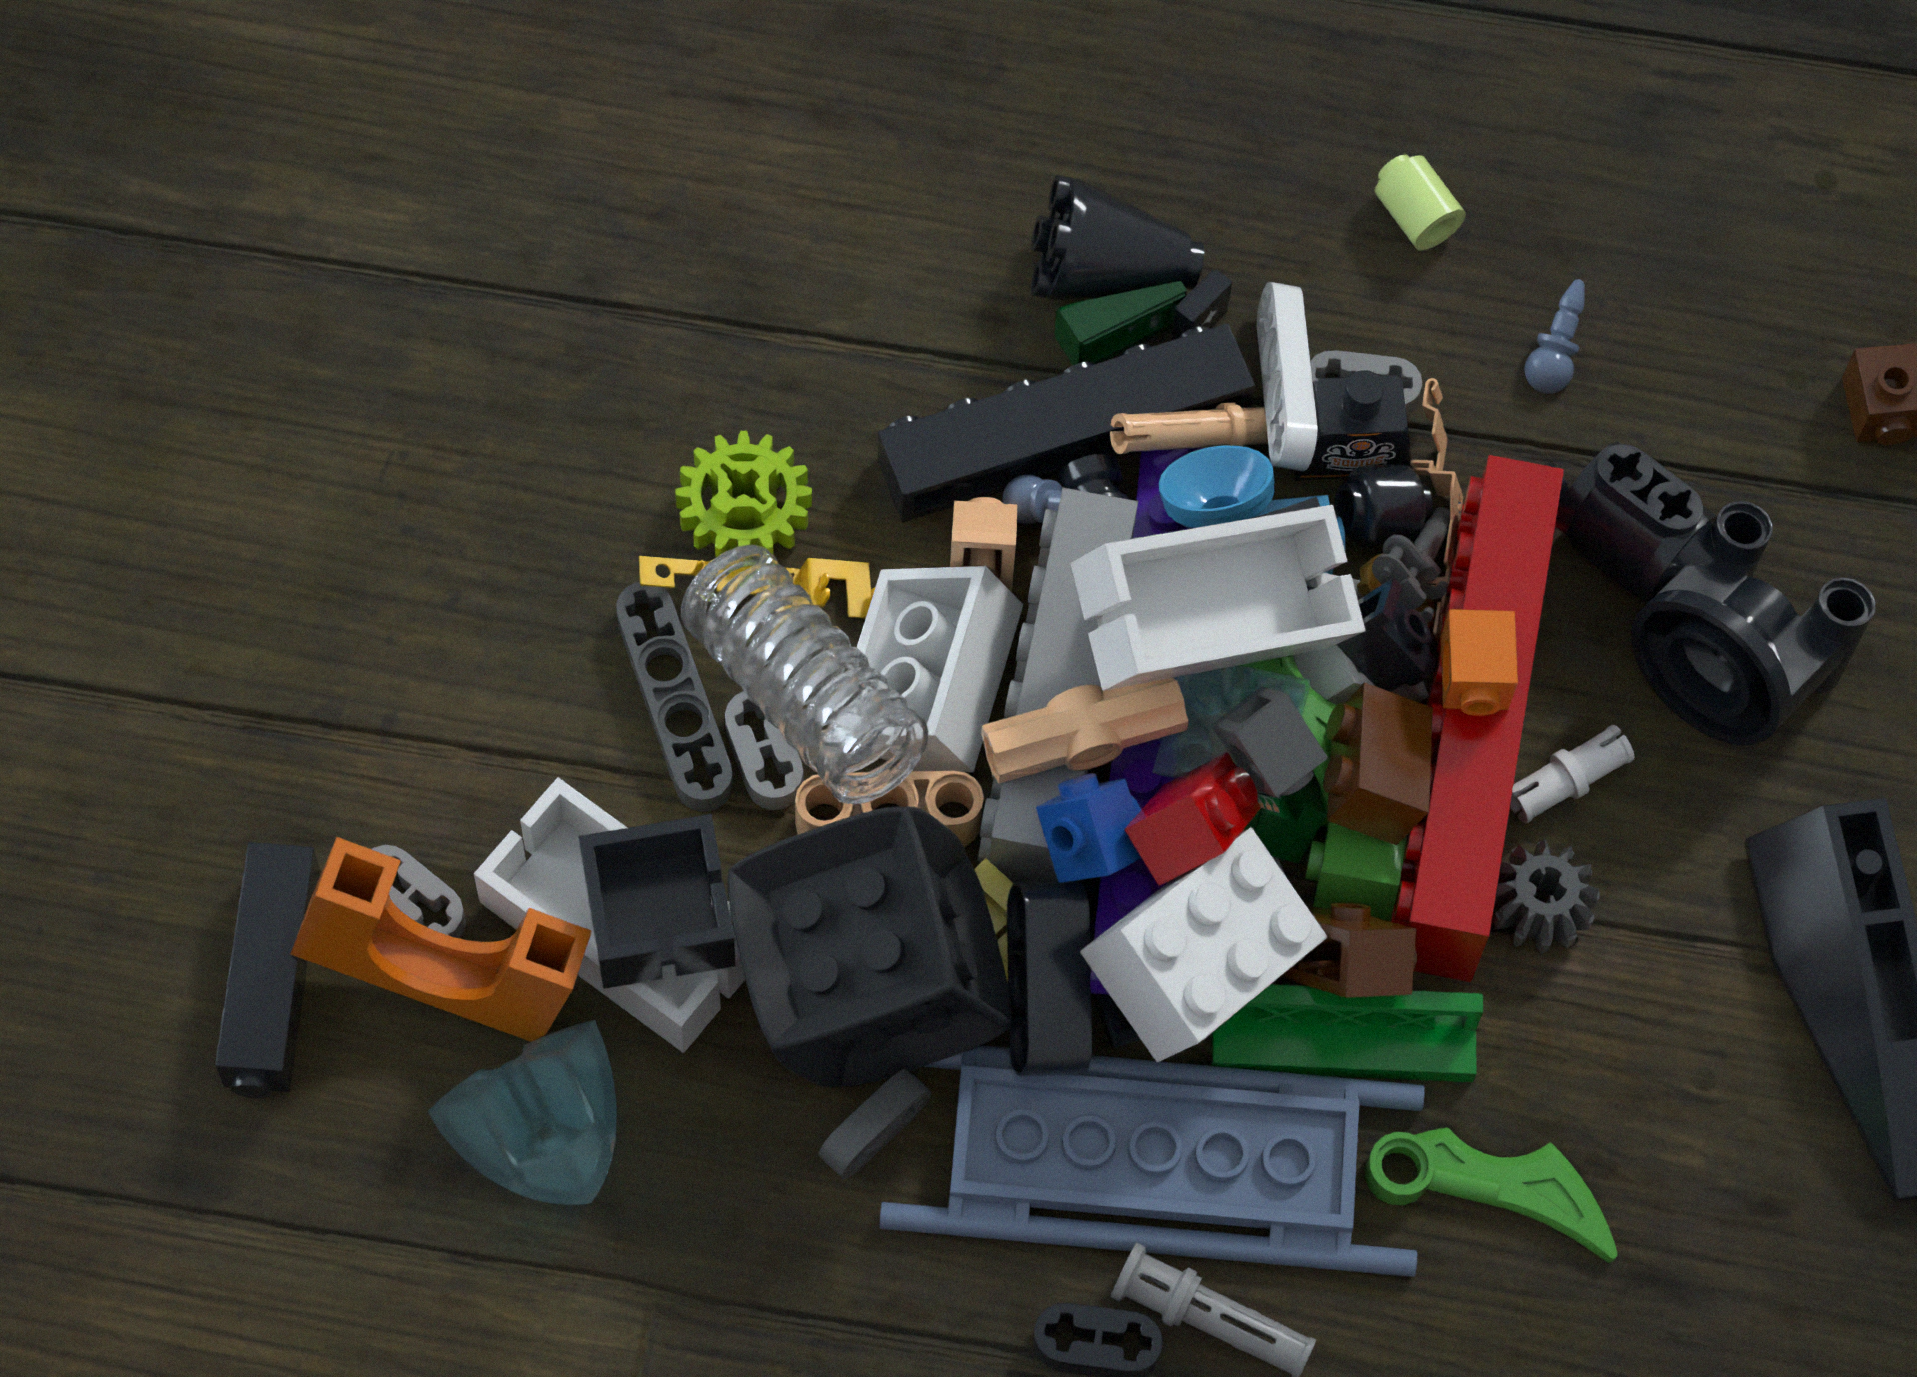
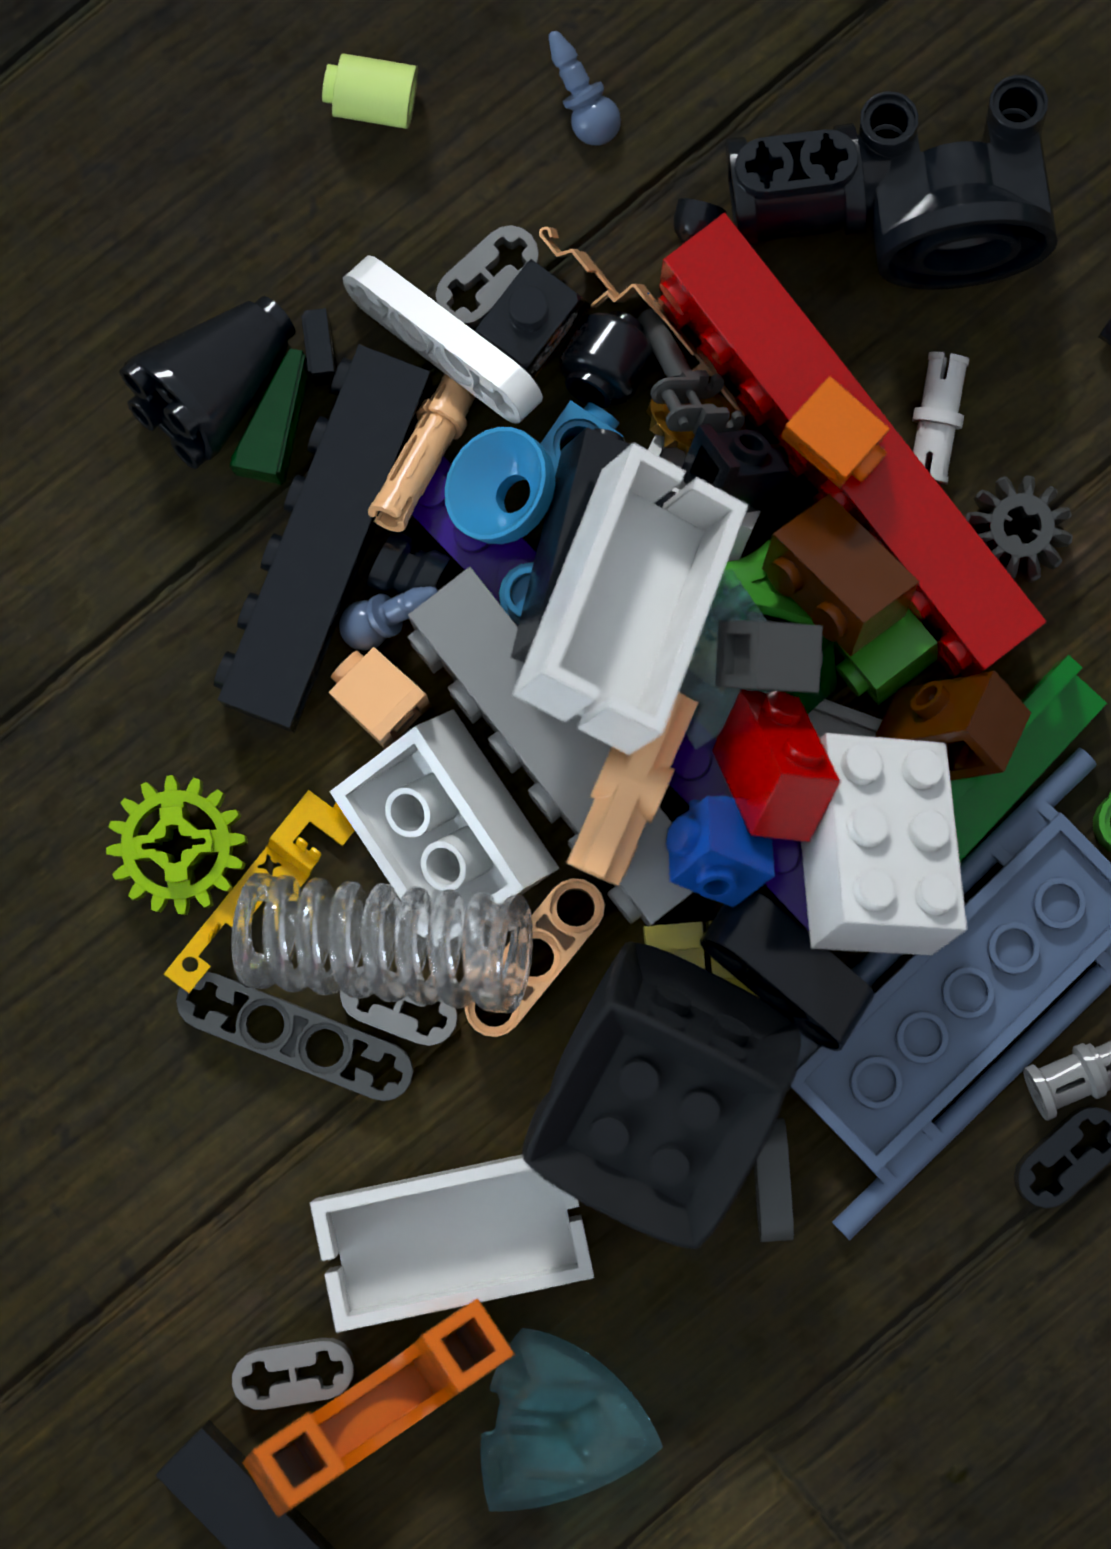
camera: 45 degrees left, 20 degrees up
black piece [578,814,736,989] -> none

